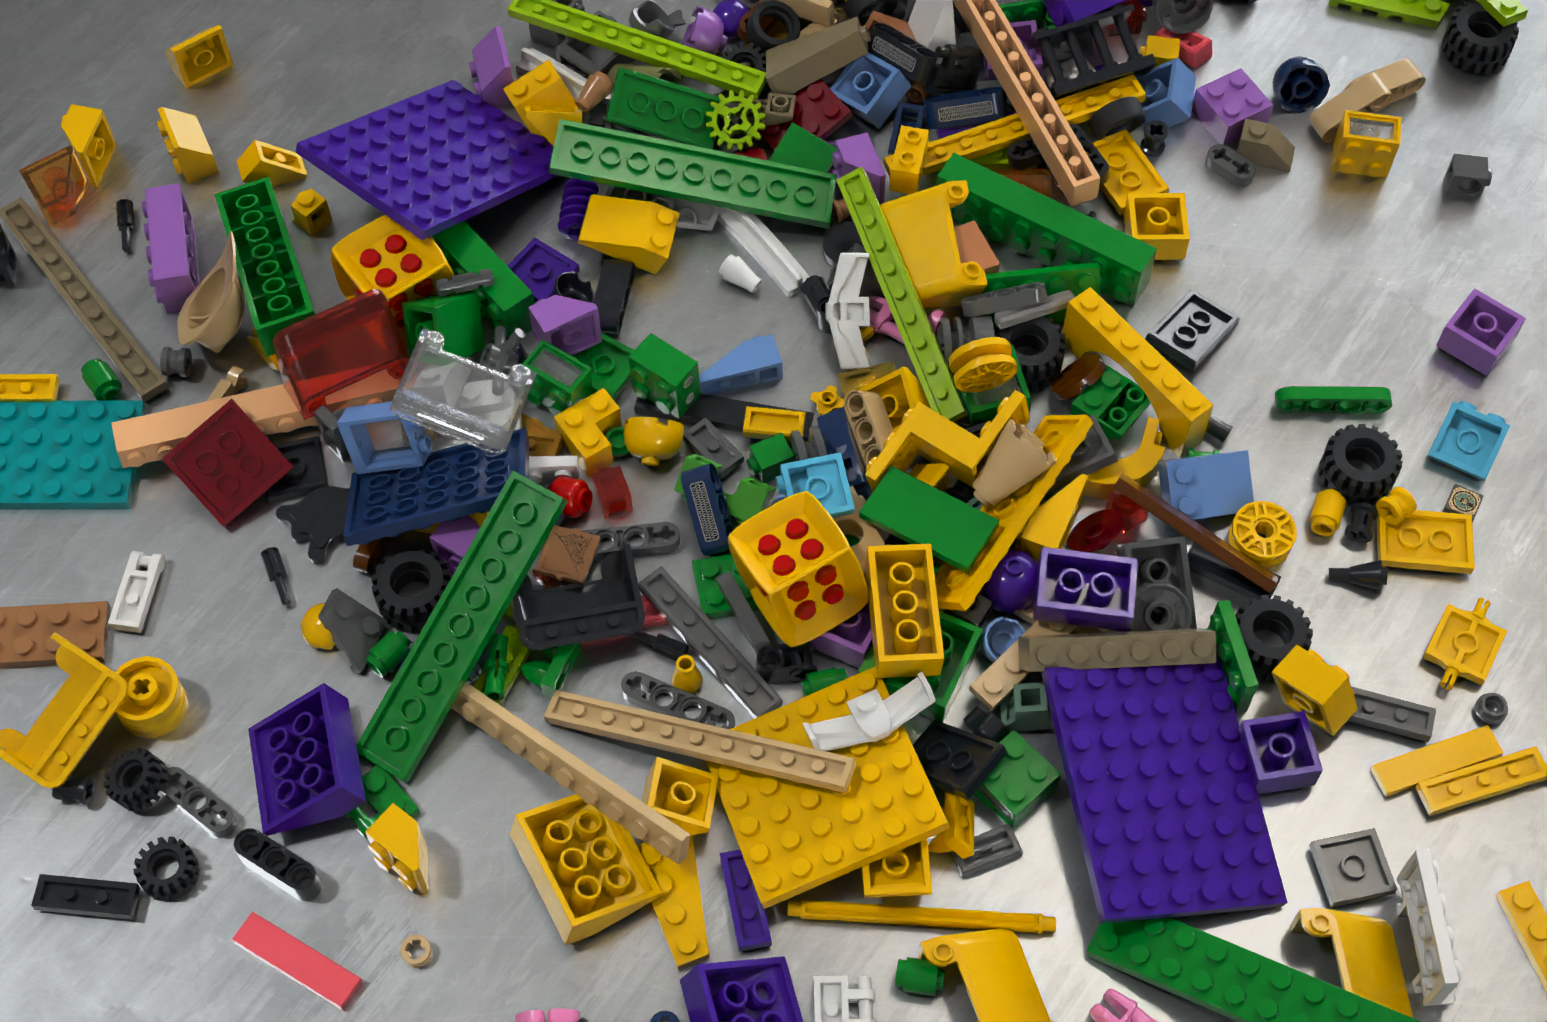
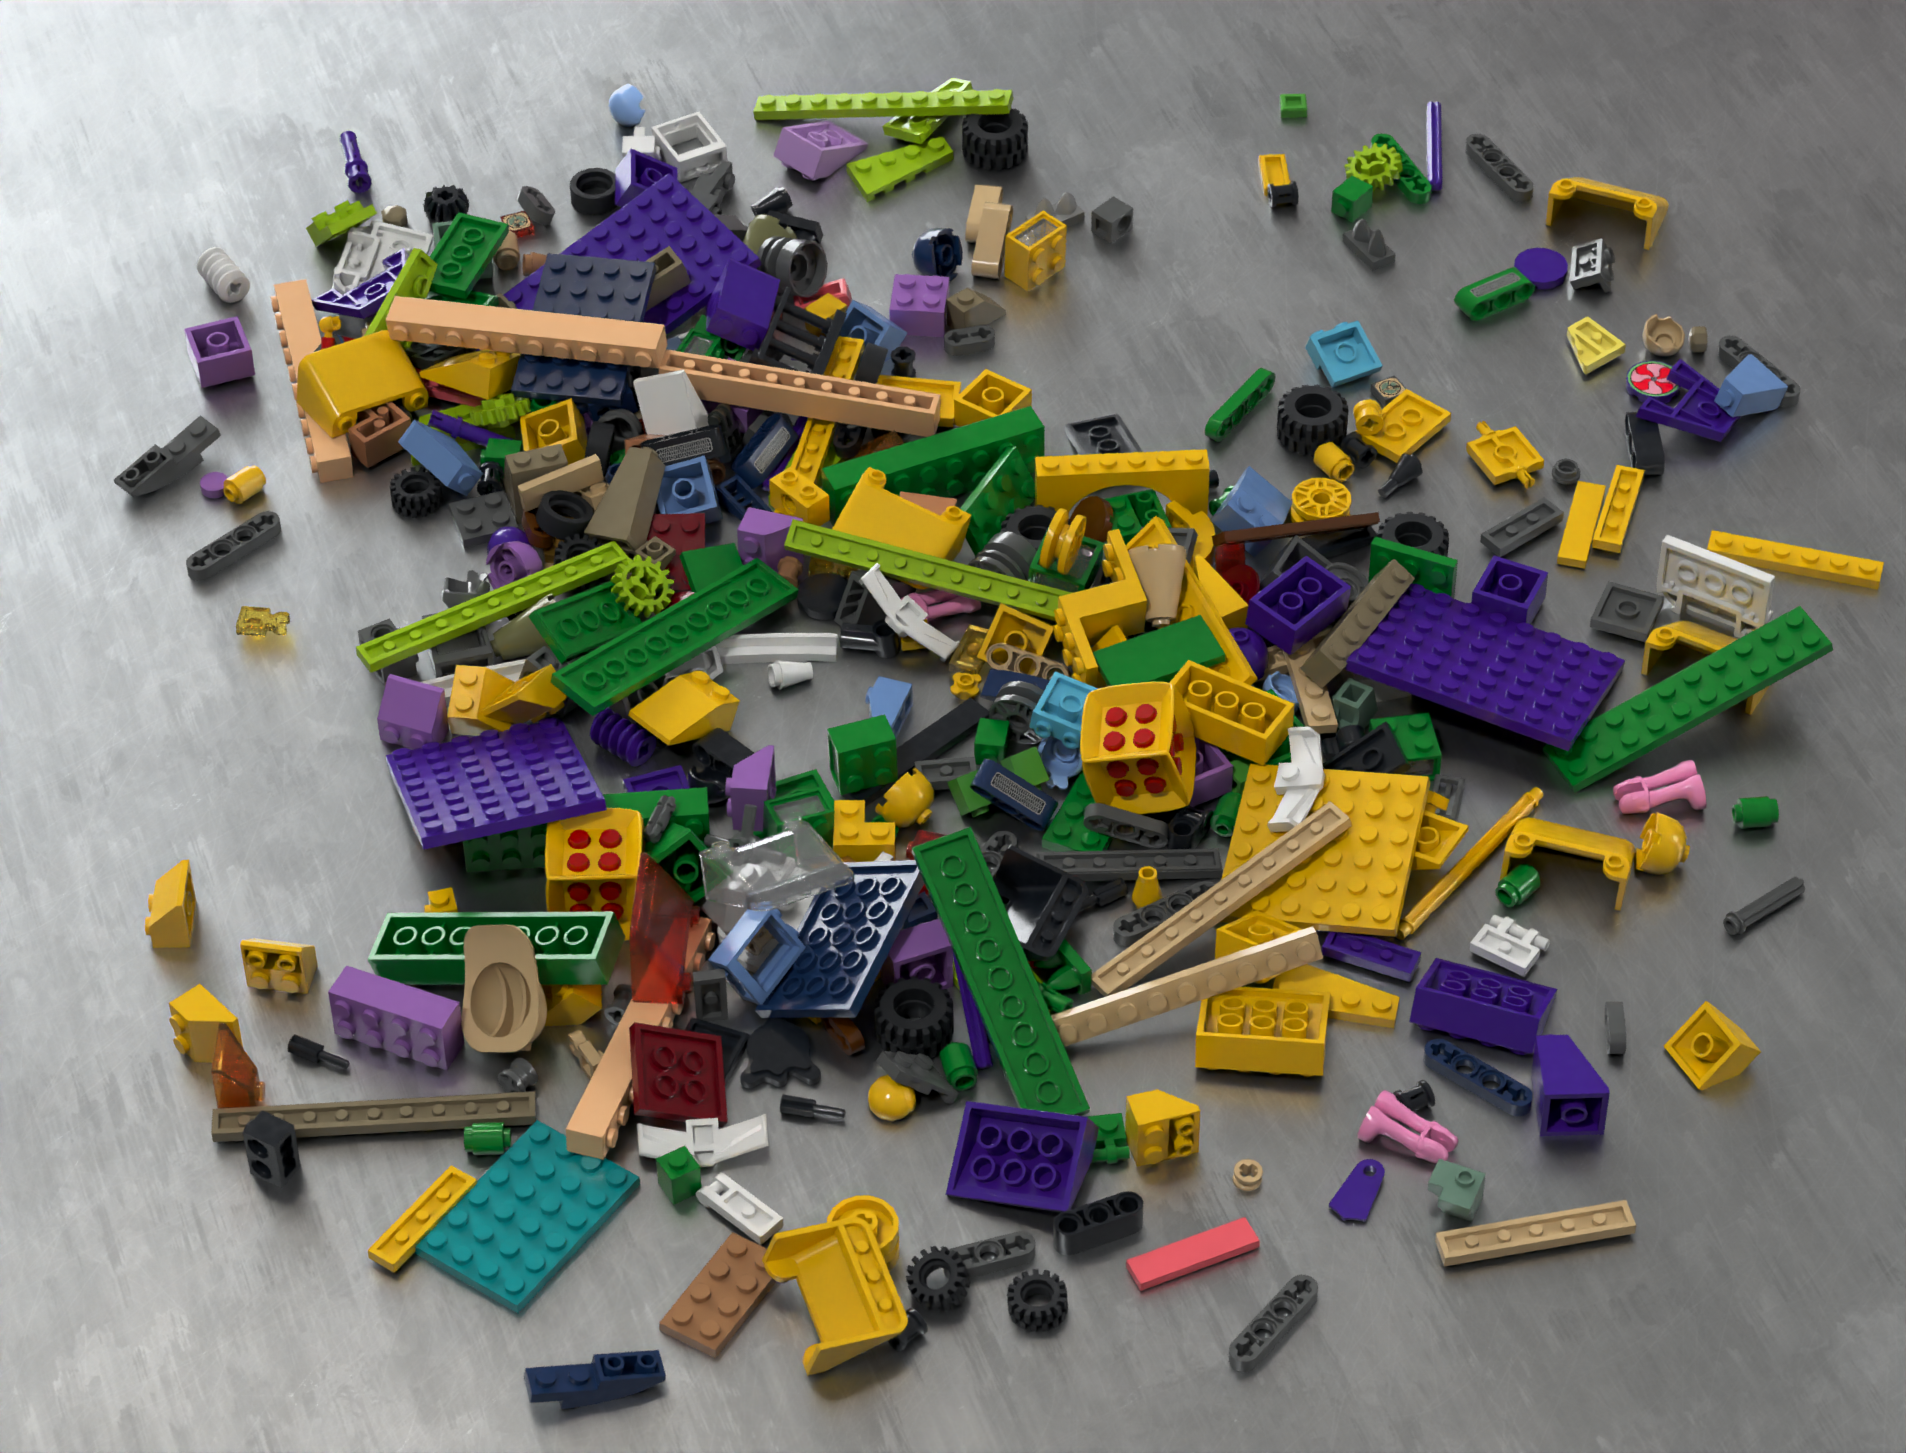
camera: 55 degrees left, 15 degrees down
black plate [31,874,141,920] -> none
yellow slope [236,140,307,187] -> none
medium nougat cone [575,71,614,113] -> none
yellow tile [743,406,805,442] -> none
dark grey beam [961,282,1047,317] -> none
light grey axle [994,290,1075,329] -> none
yellow brick [1272,644,1358,736] -> none
medium lavender brick [1436,288,1526,376] -> none
none -> white plate [637,1114,769,1168]
none -> green brick [656,1146,702,1205]
none -> light grey tile [1025,192,1085,237]

